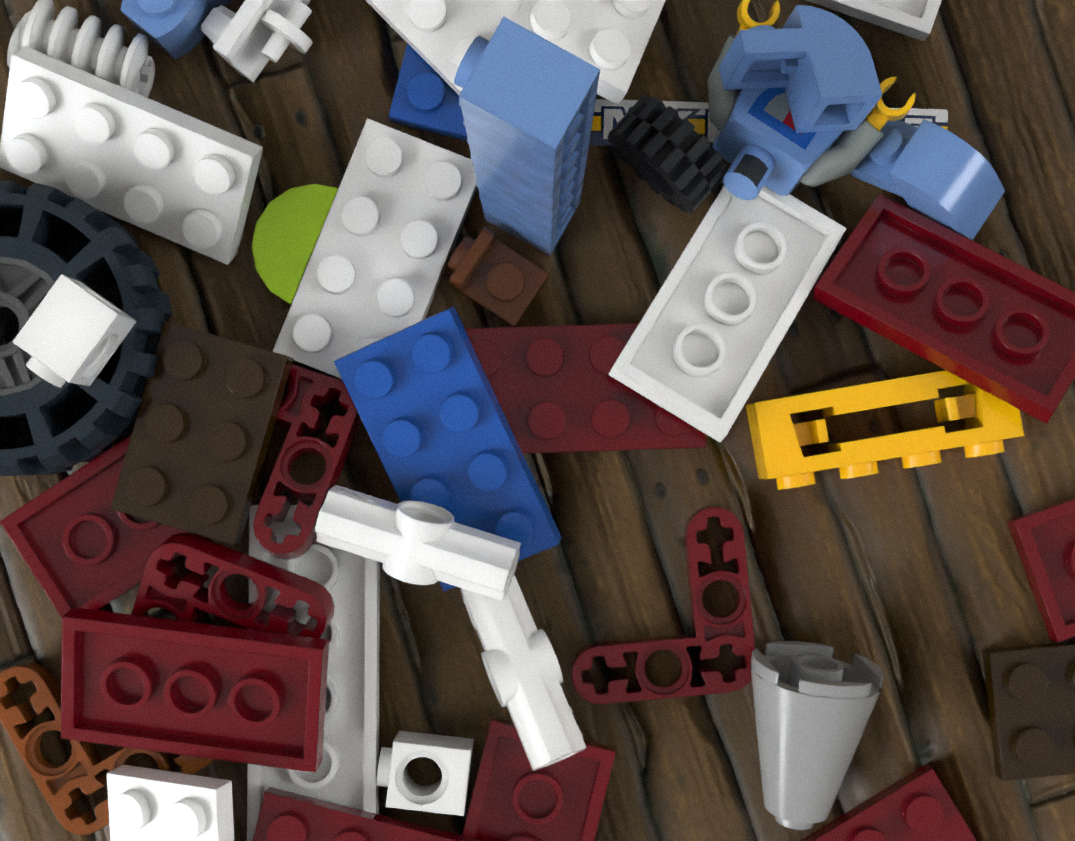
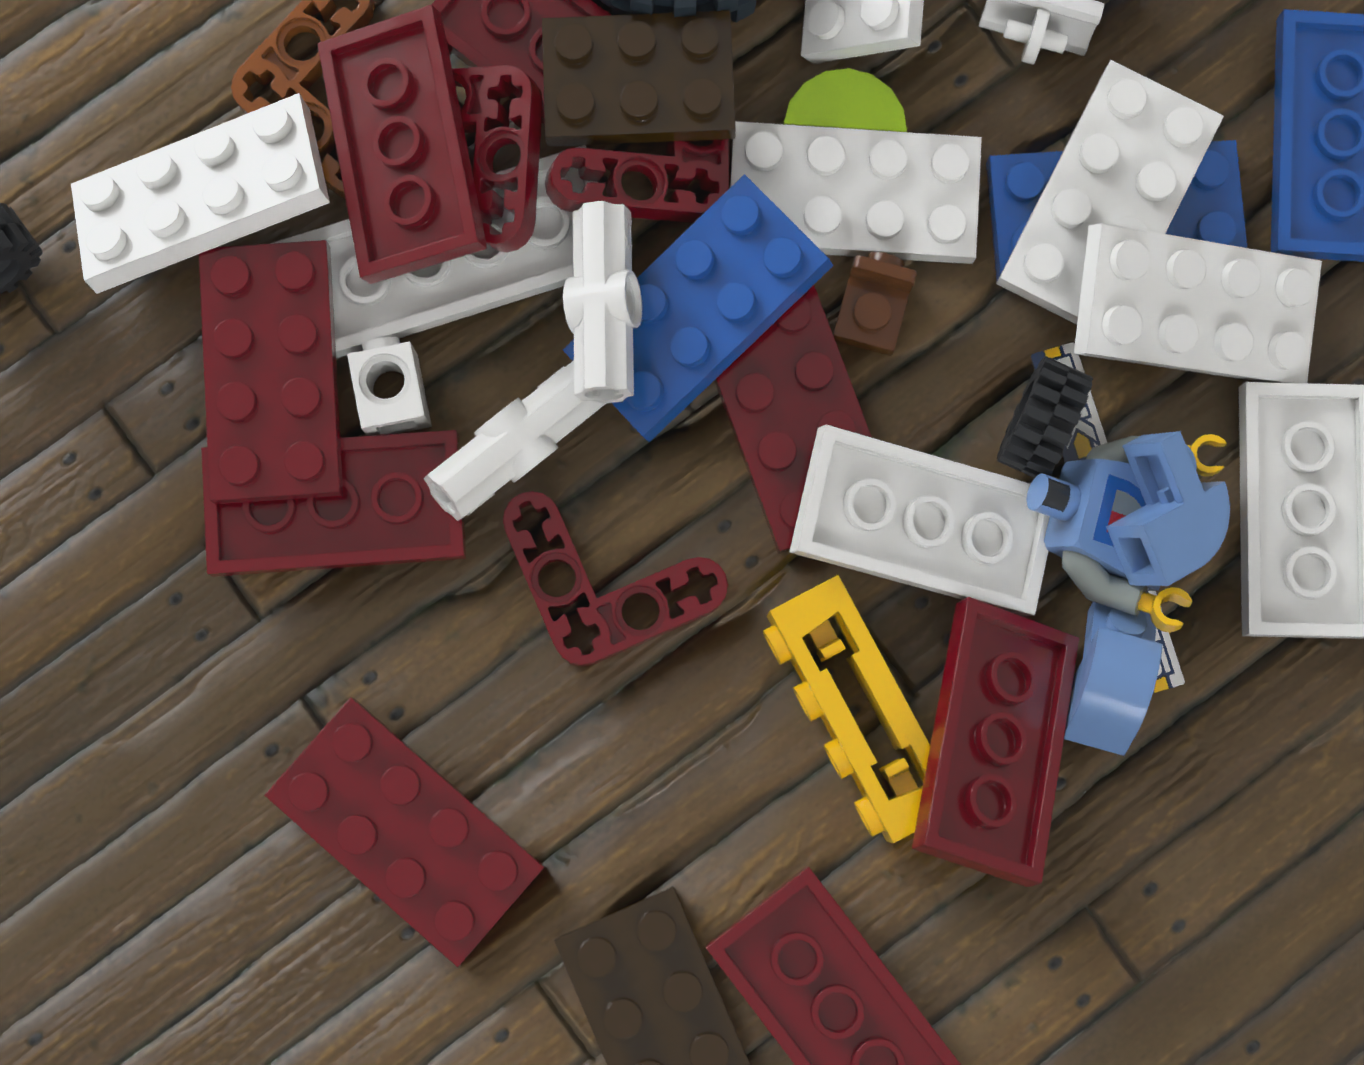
camera: 65 degrees right, 5 degrees down
medium blue brick [454,16,600,256] -> none
light grey cone [750,641,884,830] -> none

